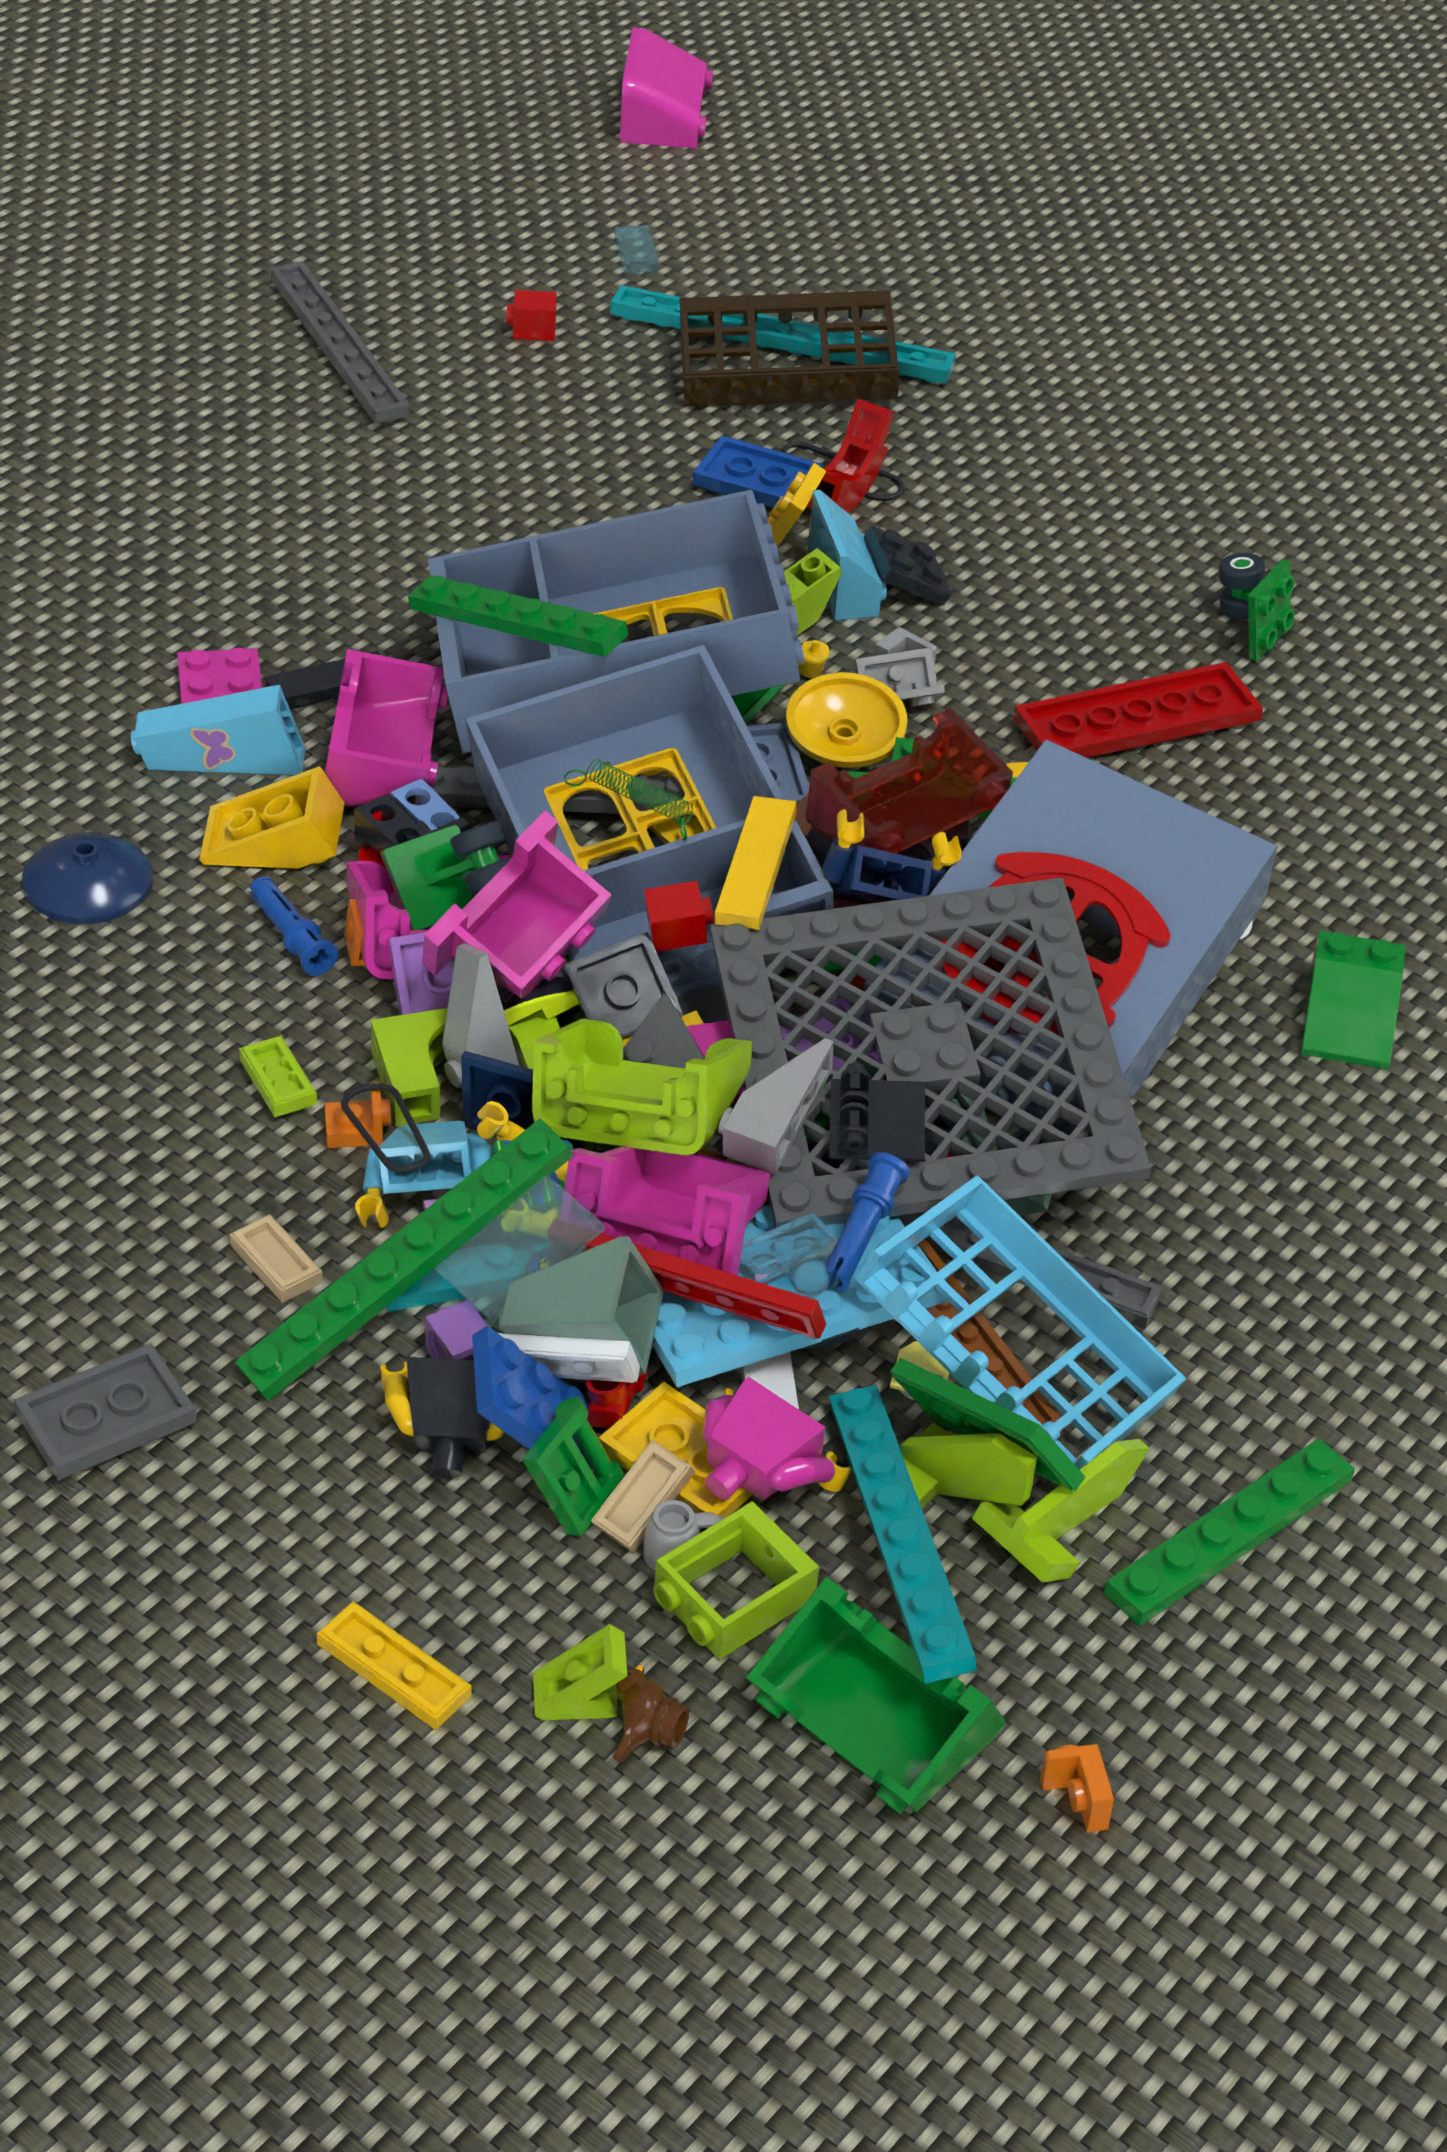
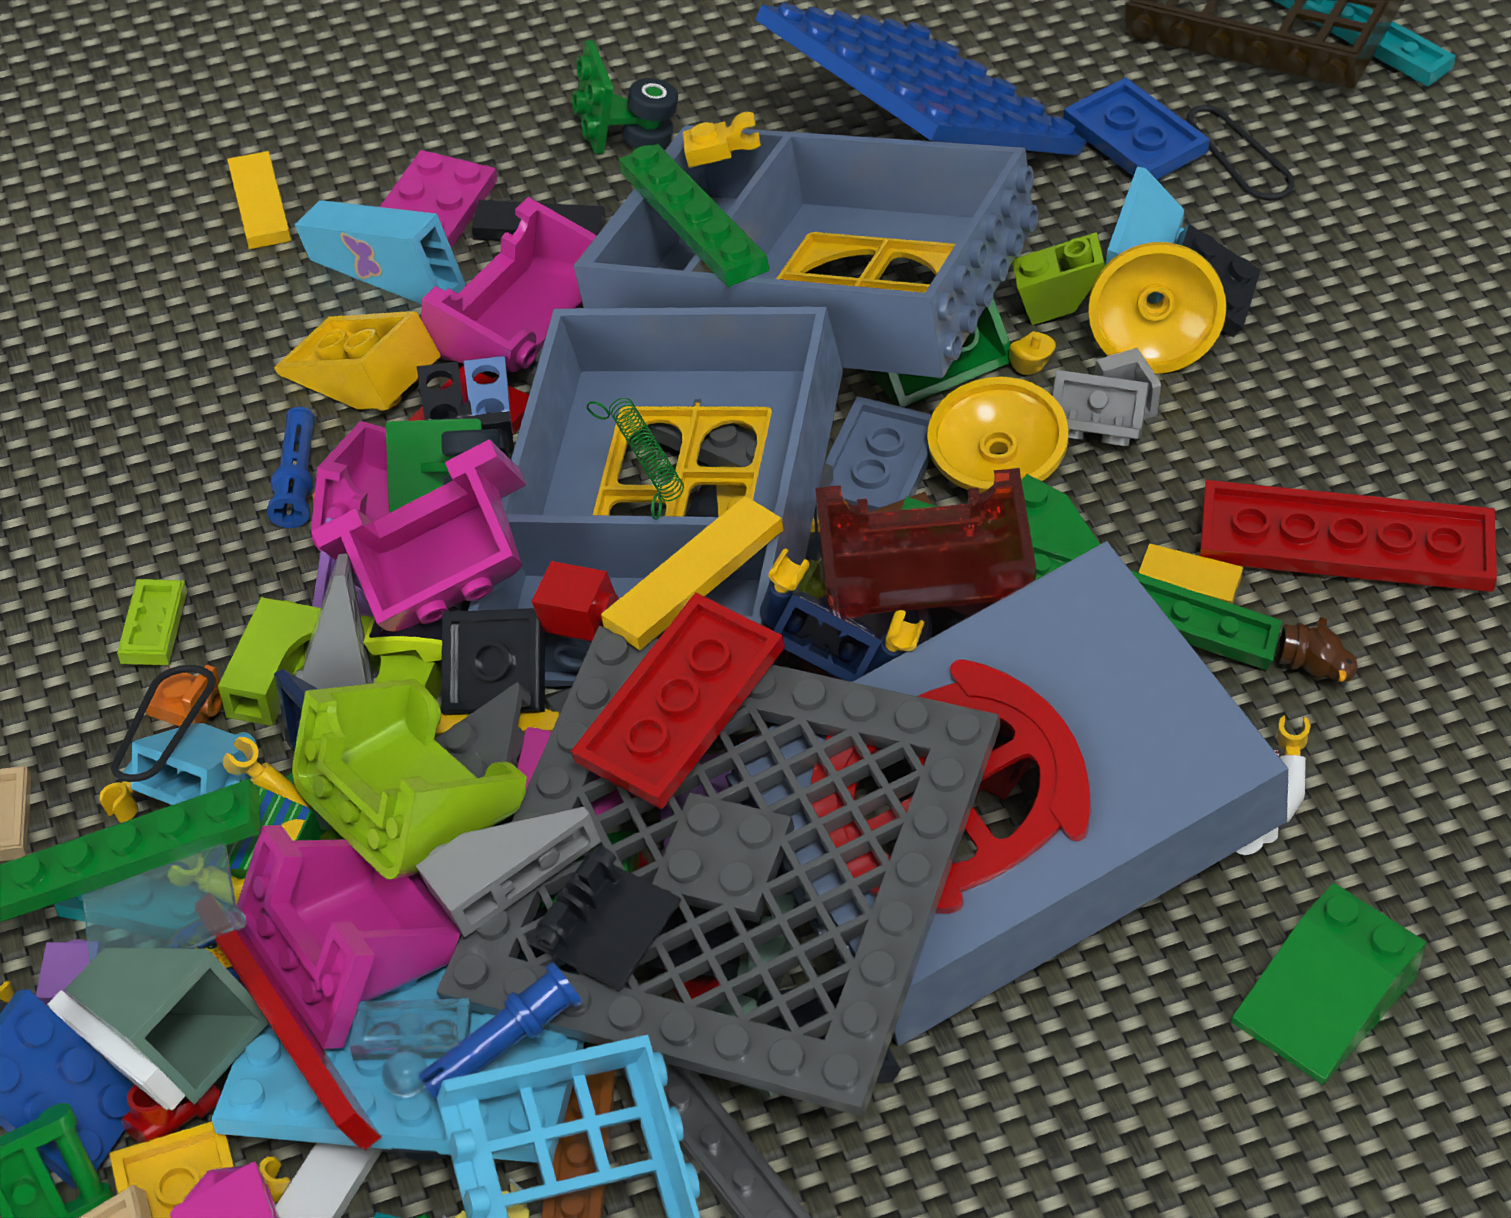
camera: 35 degrees right, 5 degrees up
dark blue dish [22,832,153,924] -> none
yellow plate [767,463,826,547] -> none
red arch [806,399,895,513] -> none
none -> yellow tile [227,151,291,249]
none -> red plate [571,592,785,809]
none -> plate [572,40,678,154]
none -> yellow plate [683,112,761,168]
none -> blue plate [756,2,1087,156]
none -> yellow dish [1088,242,1226,374]
none -> reddish brown animal [1277,617,1357,682]

